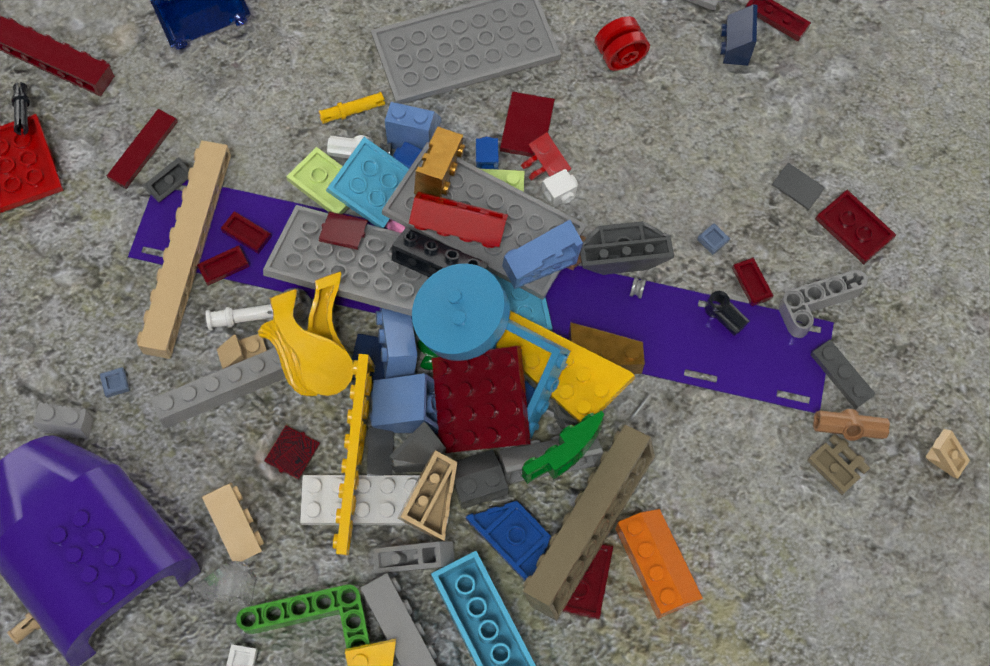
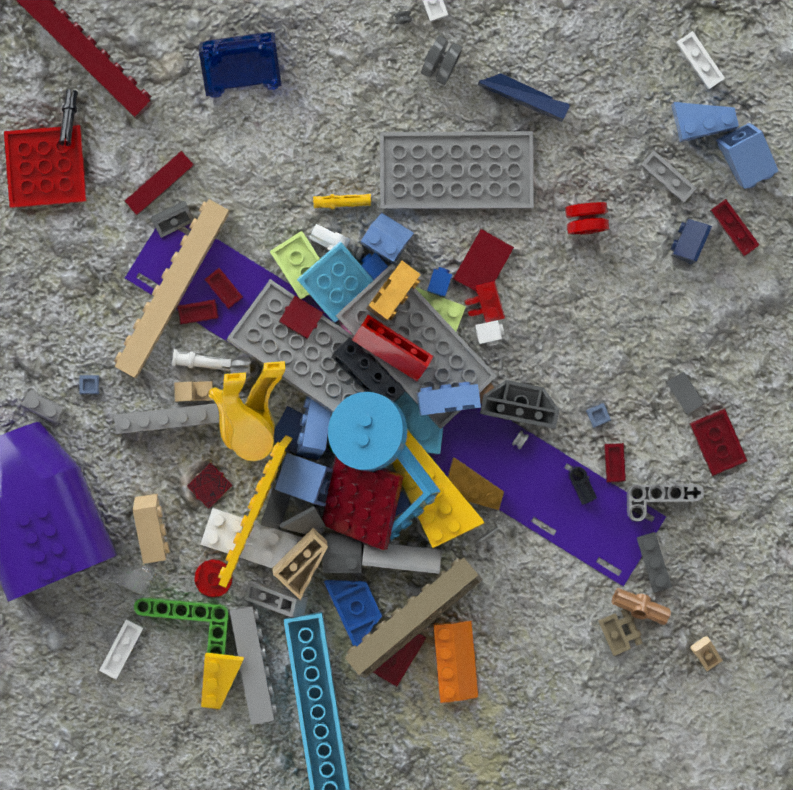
camera: 25 degrees right, 20 degrees up
green slope [522,411,604,484] -> none
none -> red tile [194,559,233,598]

